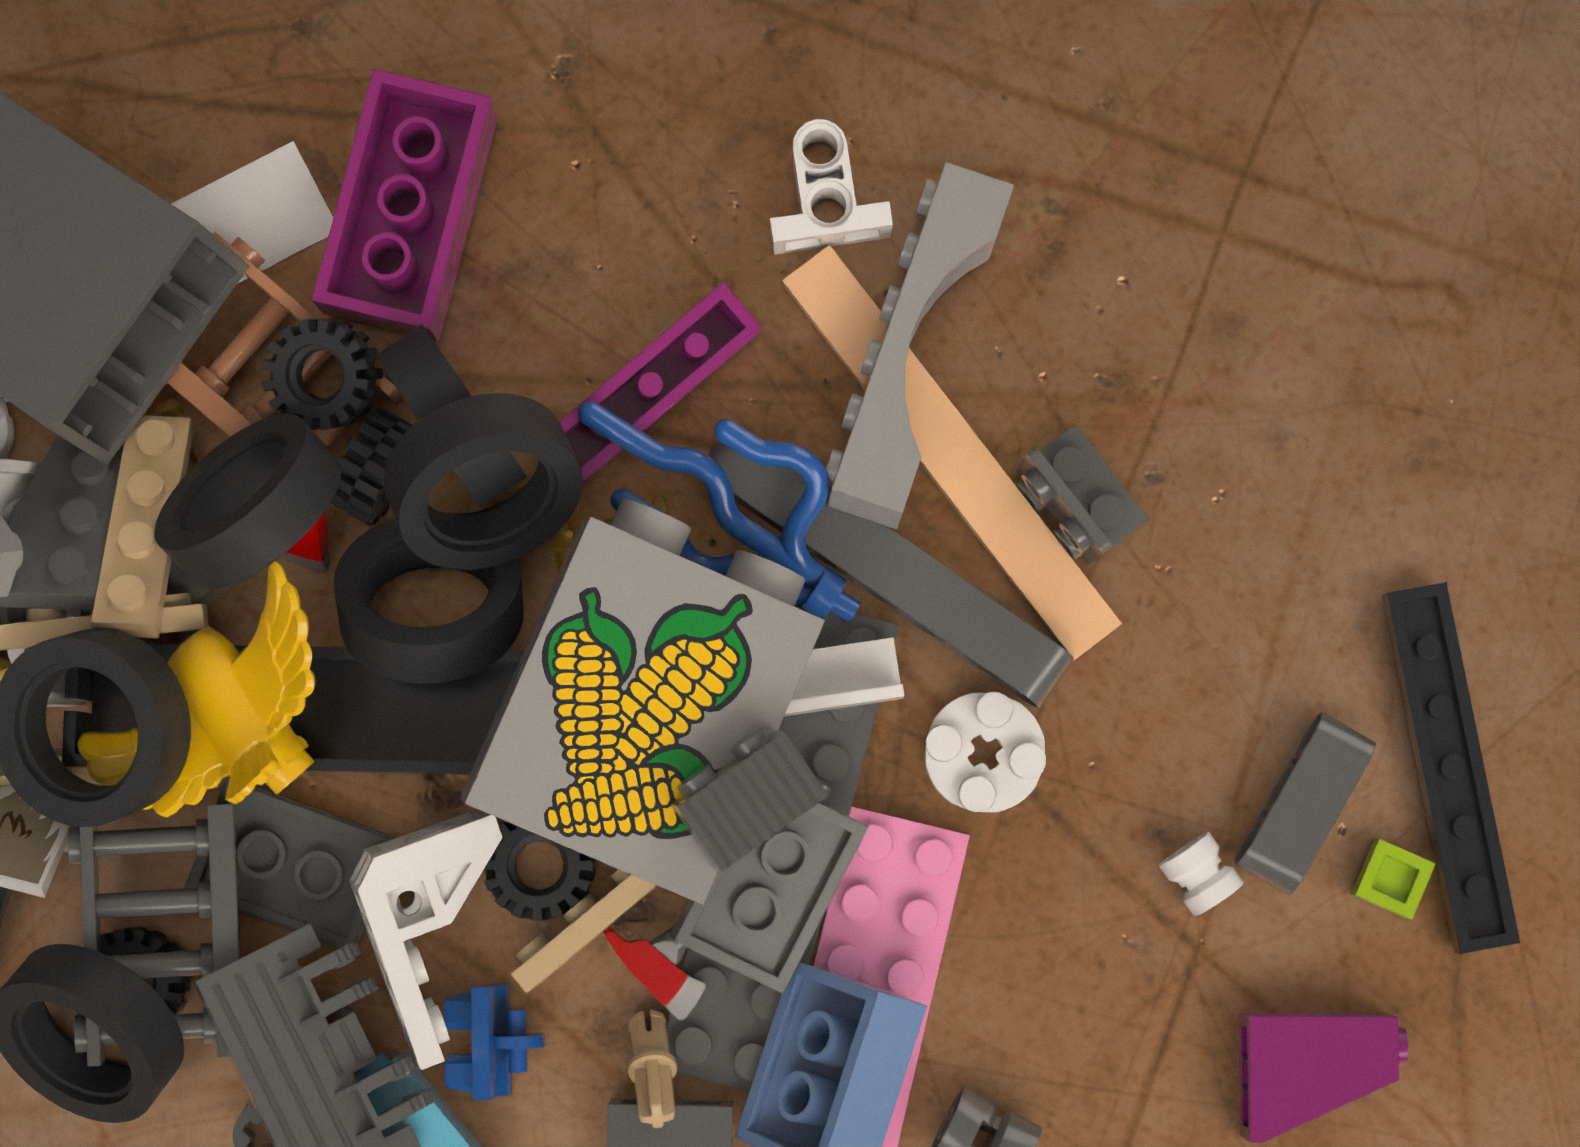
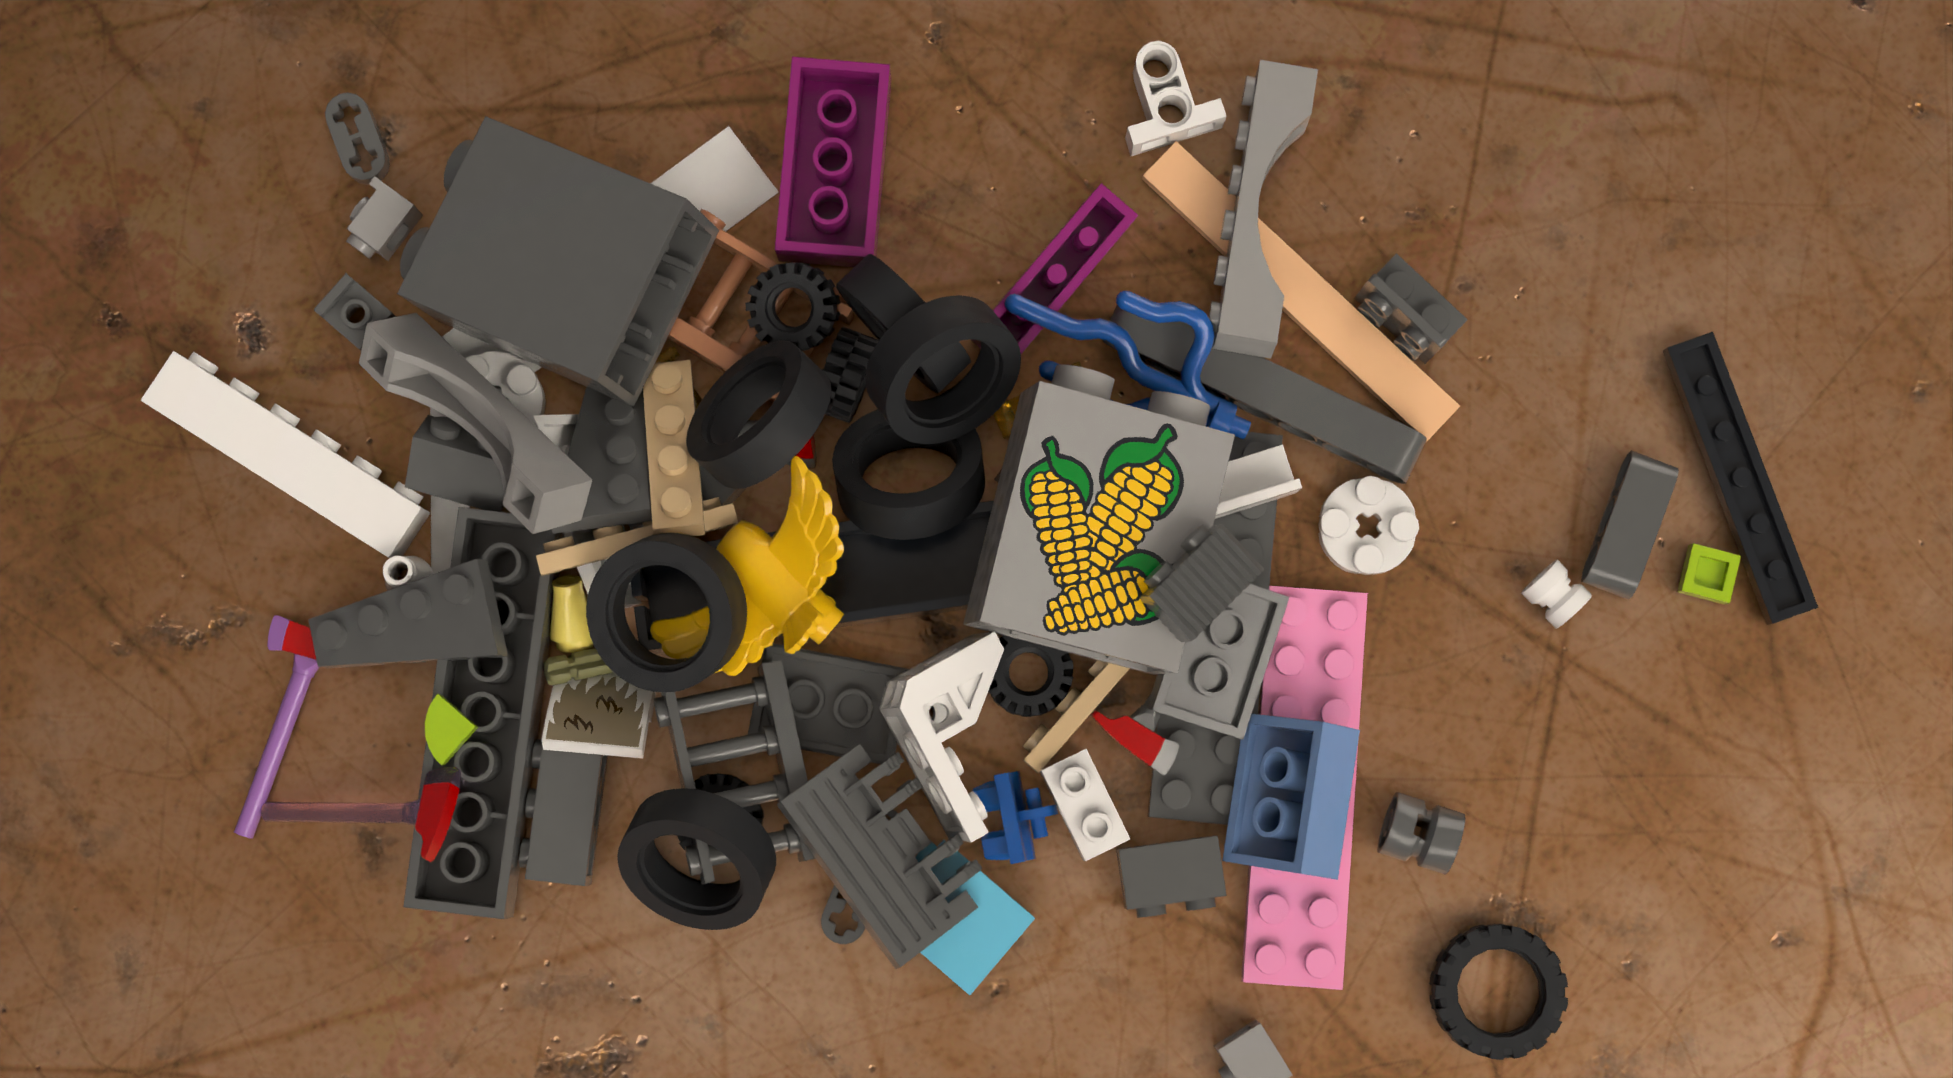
camera: 10 degrees left, 0 degrees up
tan axle [627,1010,677,1128] -> none
magenta slope [1239,1013,1408,1143] -> none
none -> white brick [1040,749,1130,861]

